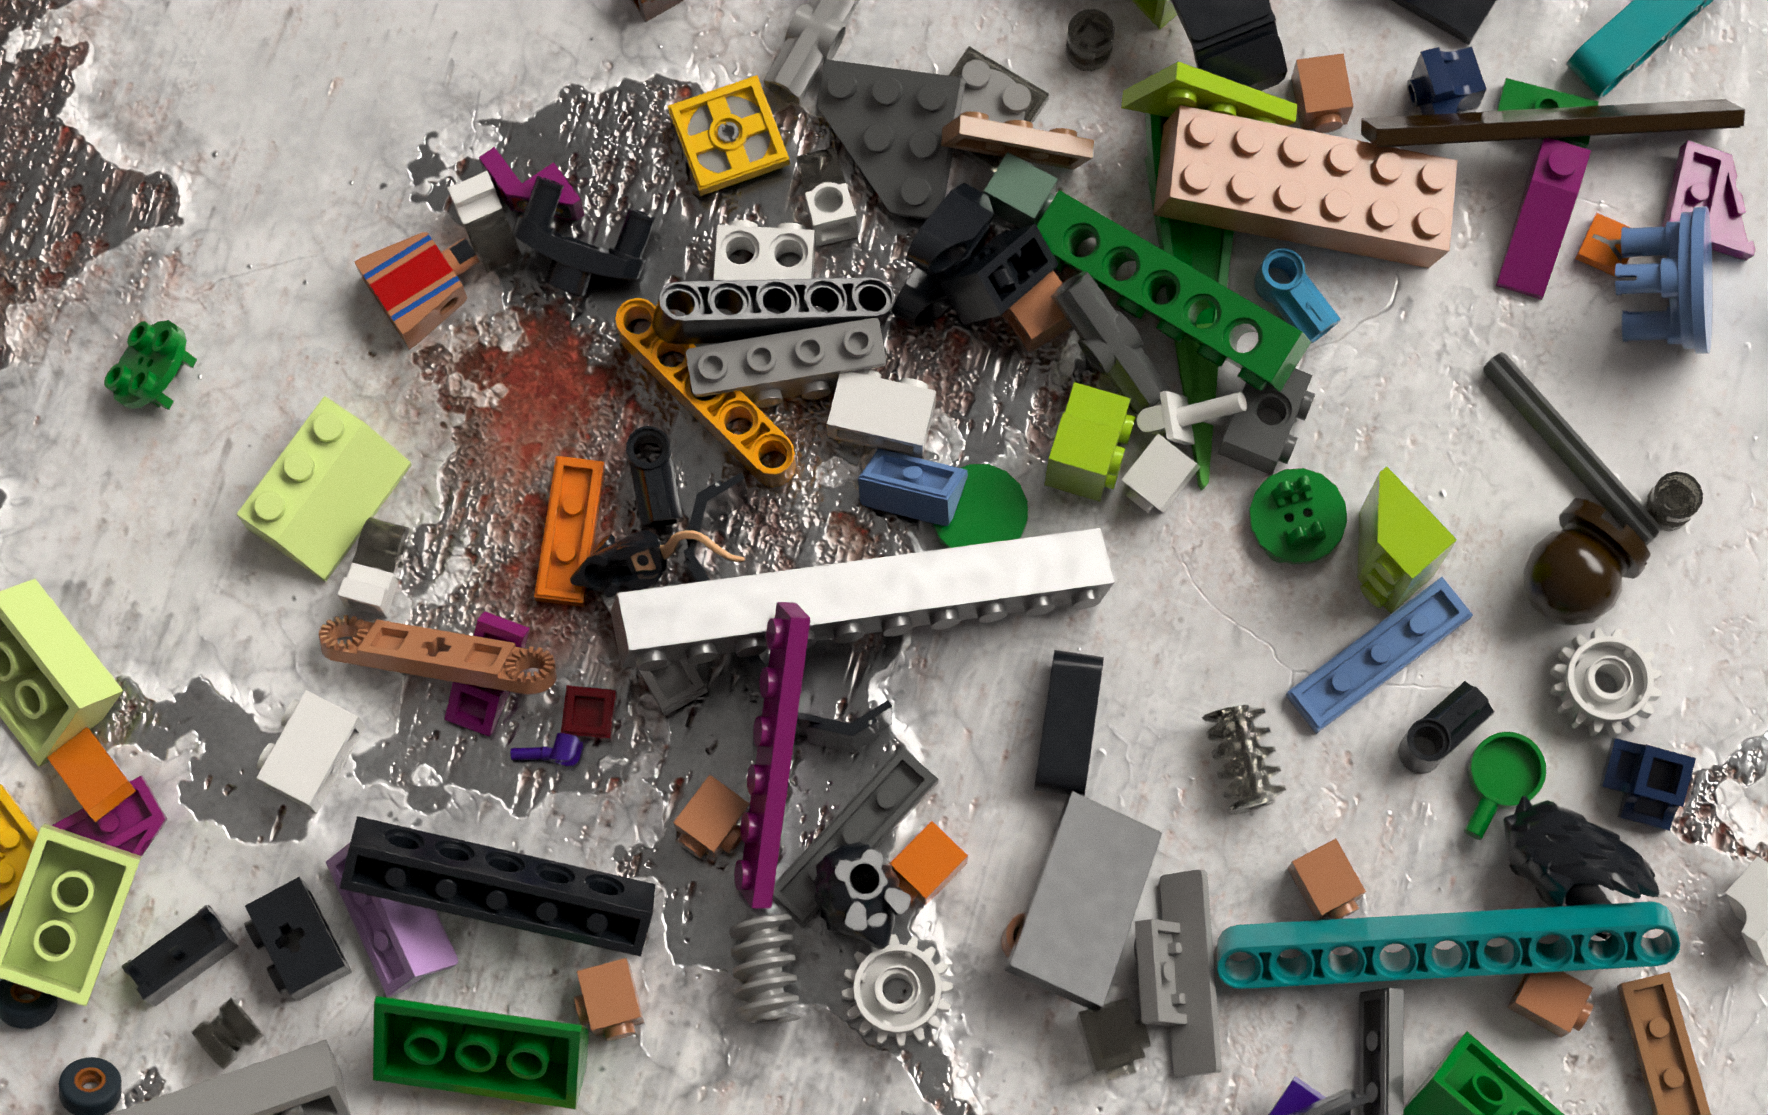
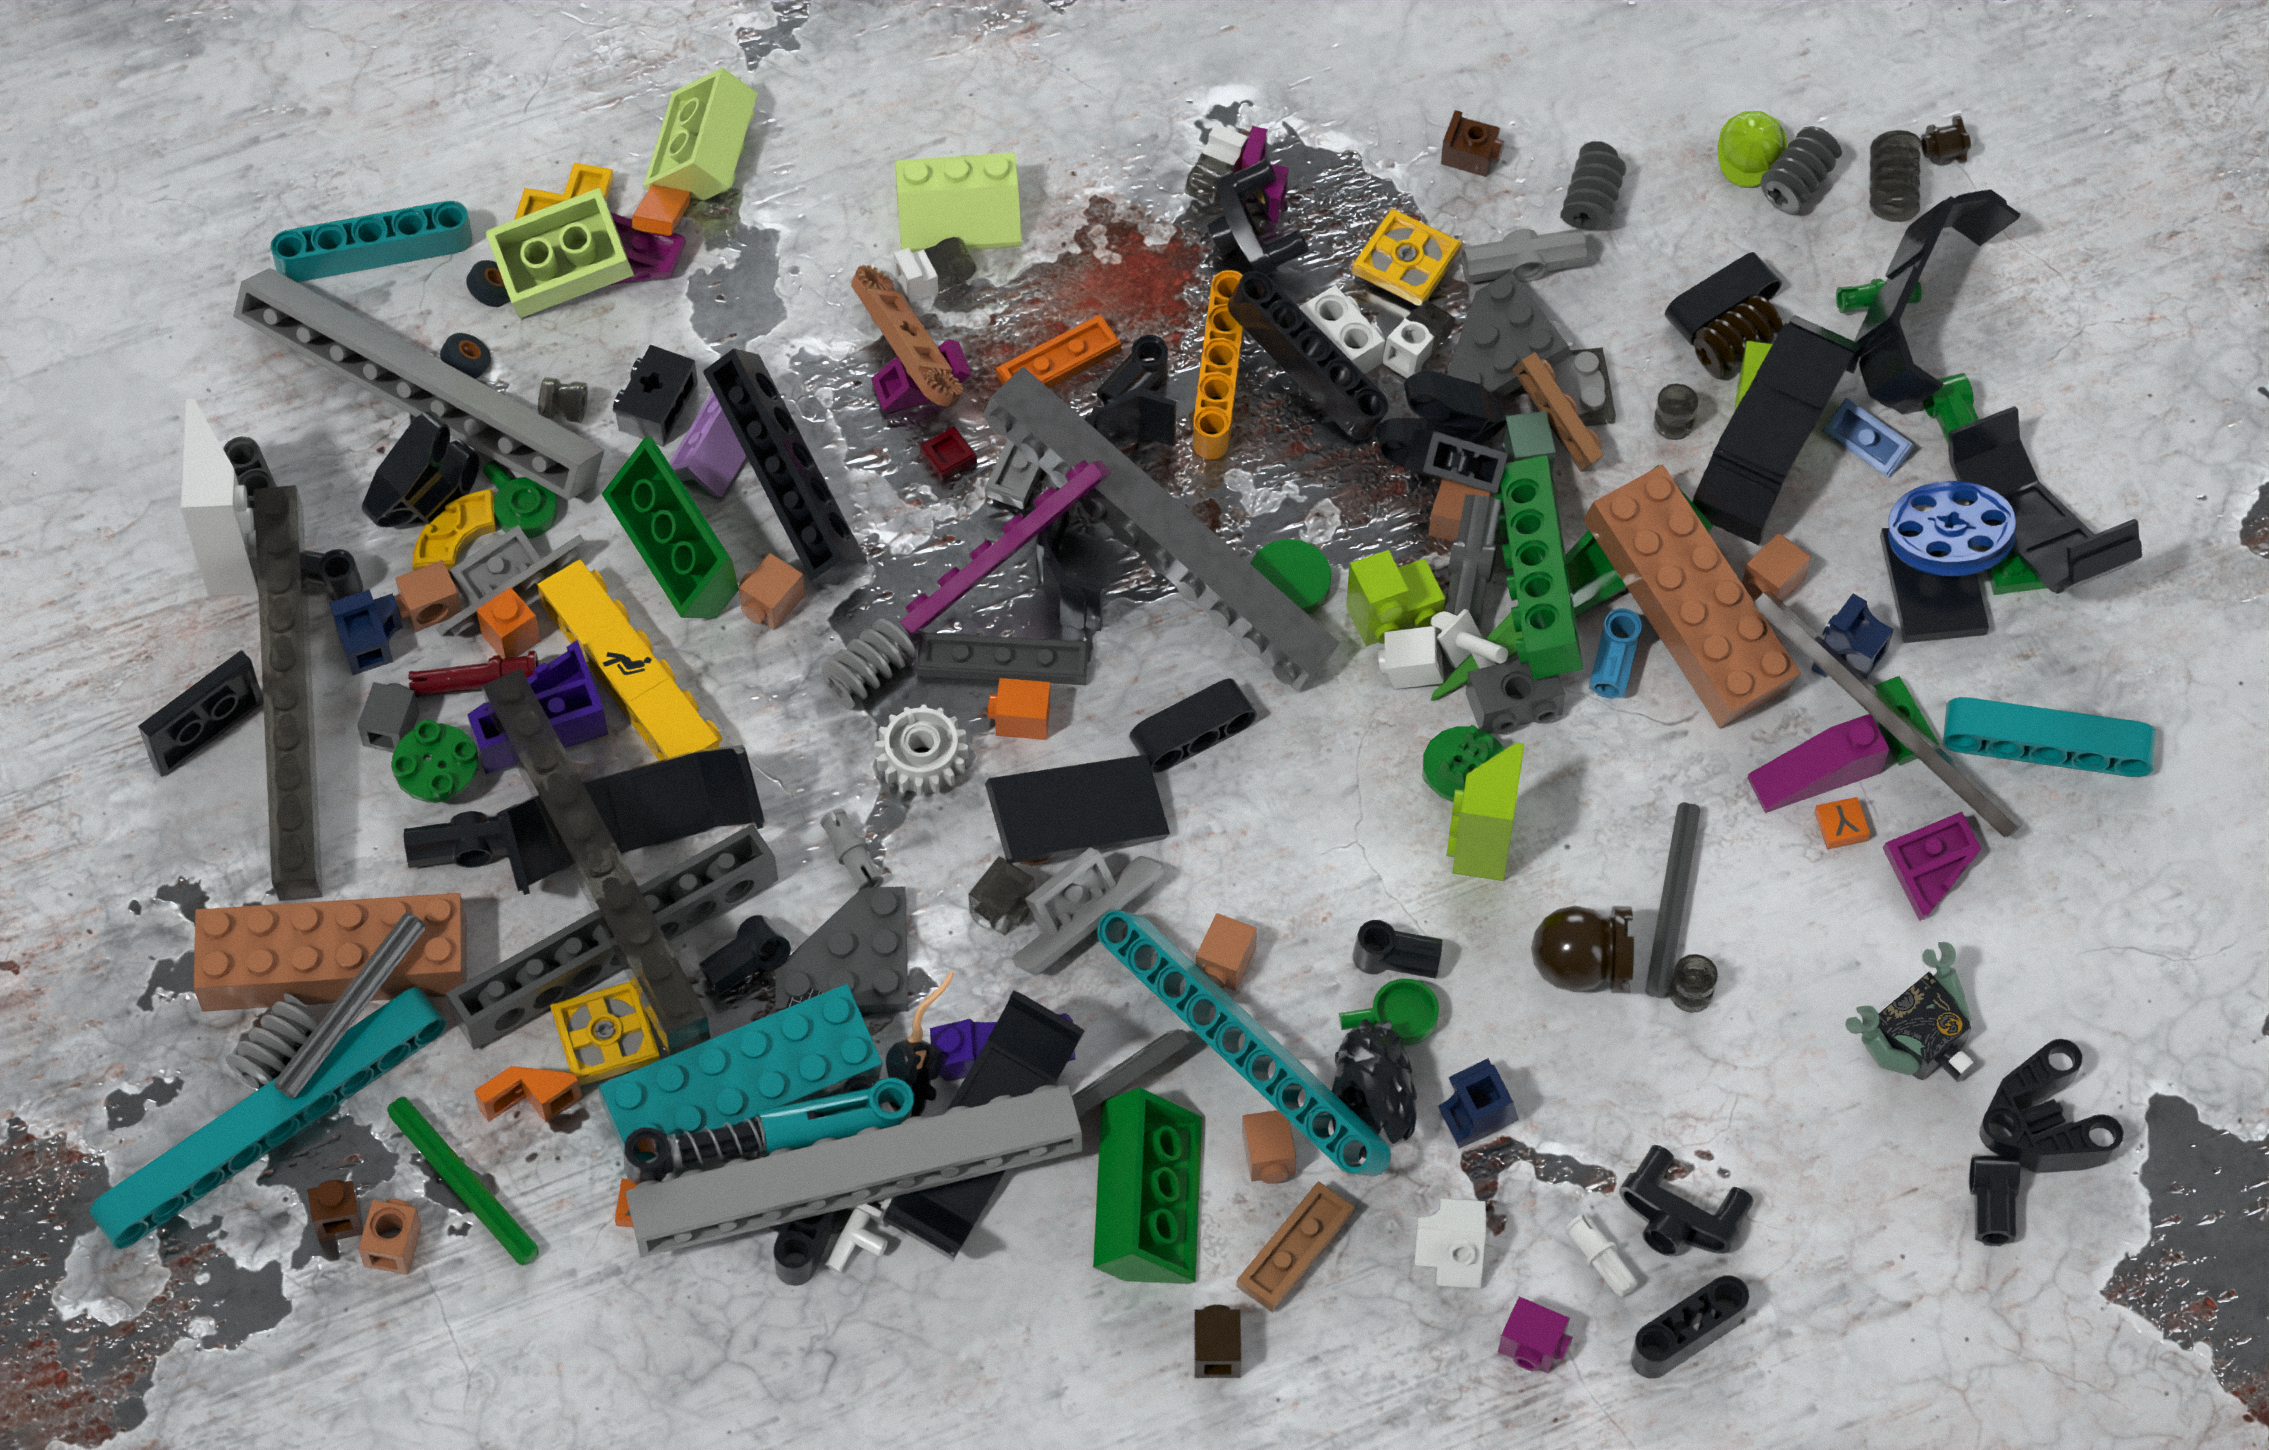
camera: 50 degrees right, 15 degrees down
green plate [104,320,197,410] -> none
black hinge [122,905,239,1007] -> none
white brick [256,690,366,813] -> none
torso [354,232,480,350] -> none
dark purple hand [510,733,584,767] -> none
black animal [570,530,745,597] -> none
nougat brick [673,775,750,860] -> none
light grey bracket [686,318,886,408] -> none
black animal [814,841,911,950] -> none
white brick [827,369,936,459] -> none
medium blue slope [858,448,968,526] -> none
lime wing [1121,61,1297,126] -> none
clear smoke piece [1202,705,1287,815] -> none
medium blue tile [1285,577,1473,734] -> none
white gear [1550,628,1662,738] -> none
medium blue piece [1615,206,1713,354] -> none

